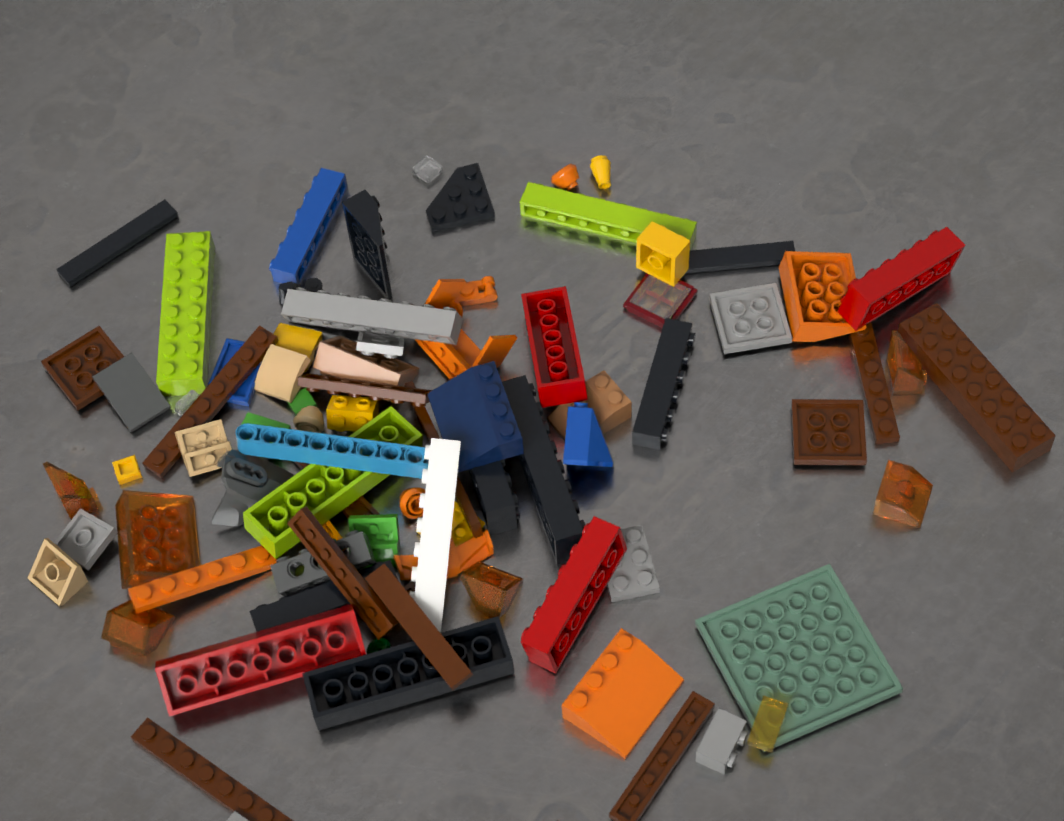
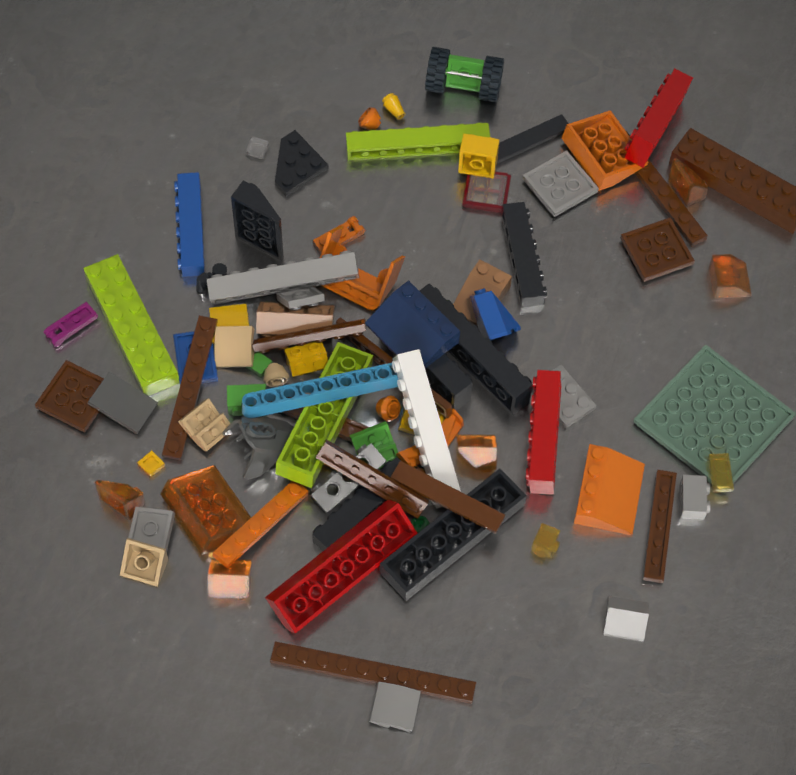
camera: 30 degrees left, 5 degrees up
black tile [56,199,179,287] -> none
clear tile [175,389,199,416] -> none
red brick [521,286,588,408] -> none
none -> magenta plate [44,302,98,347]
none -> plate [425,47,504,103]
none -> clear yellow brick [531,523,560,558]

